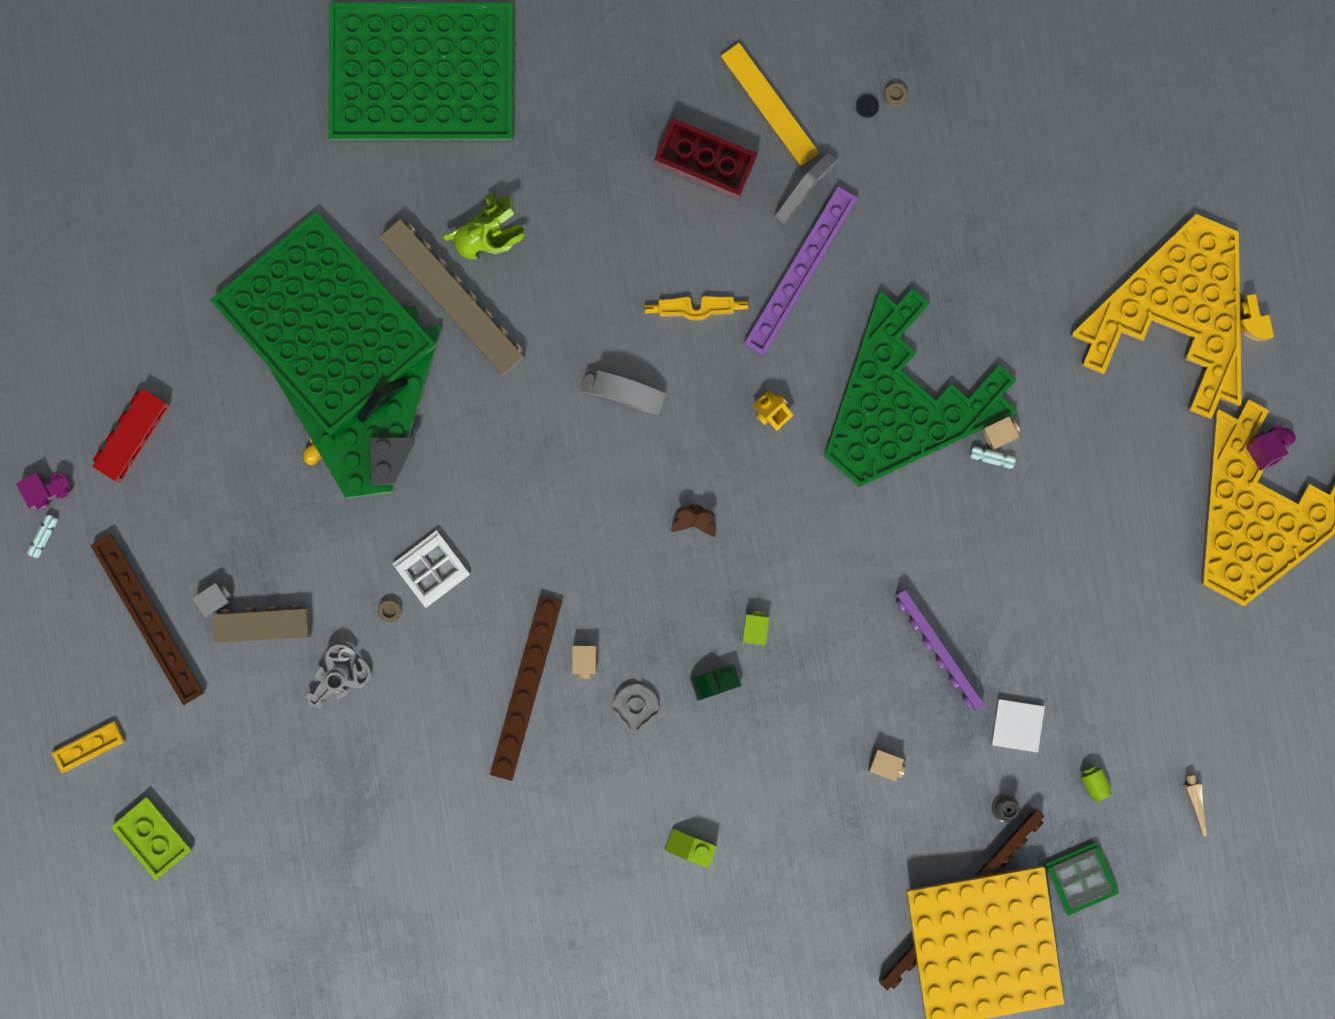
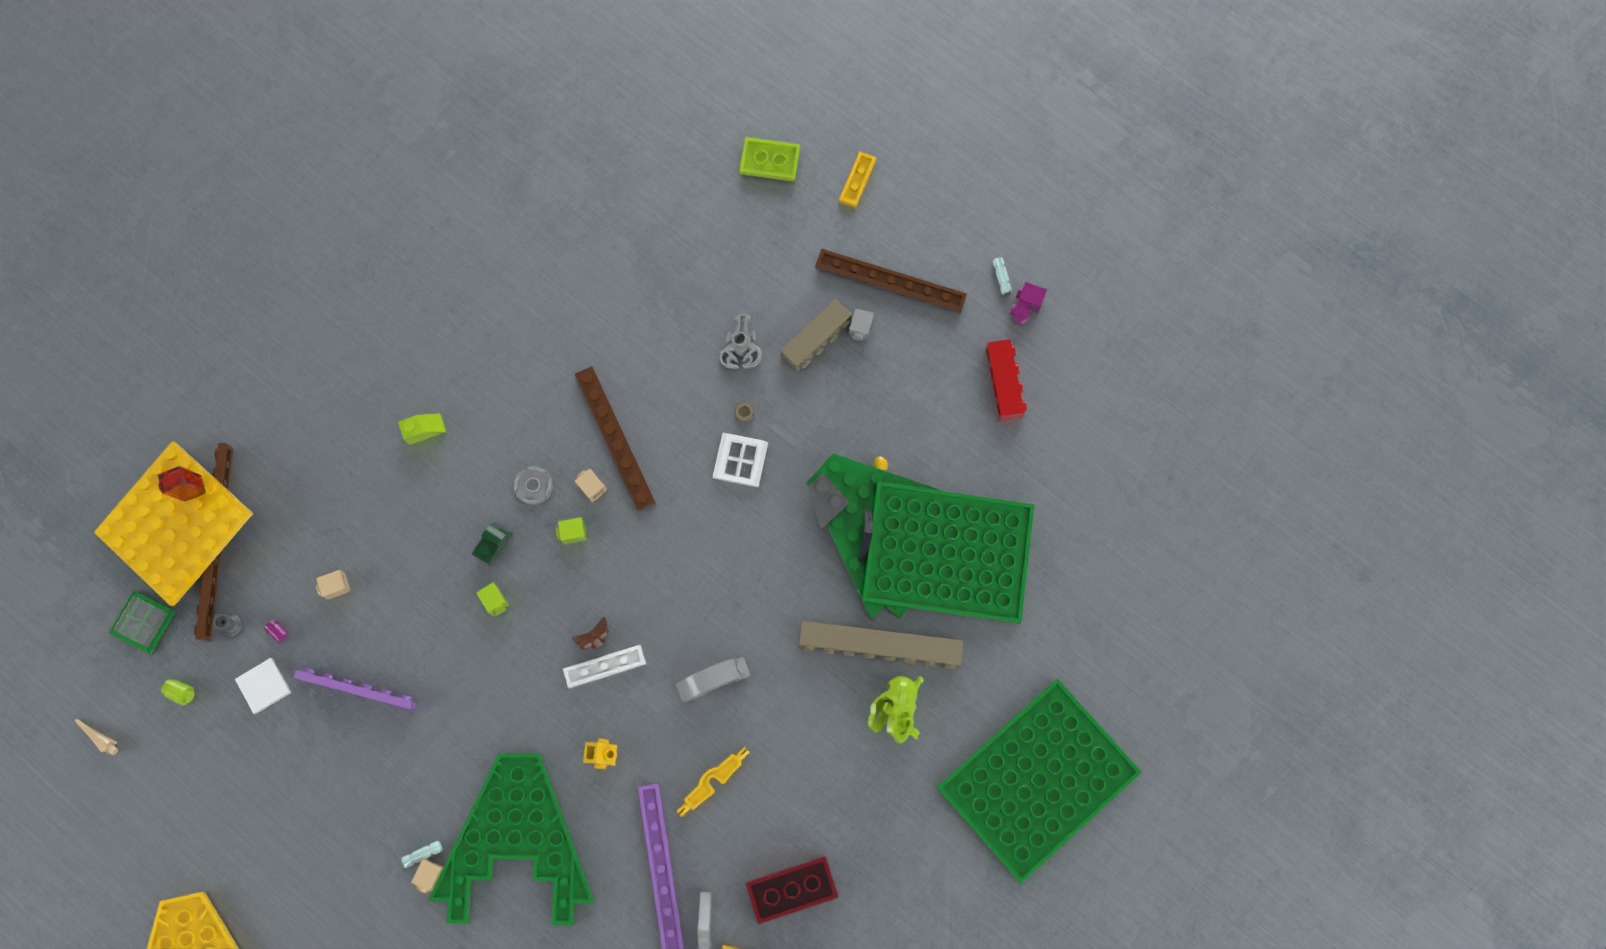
camera: 140 degrees right, 10 degrees down
none -> clear red brick [158,466,206,502]
none -> magenta piece [264,619,289,643]
none -> lime brick [556,517,587,544]
none -> white tile [563,645,647,689]

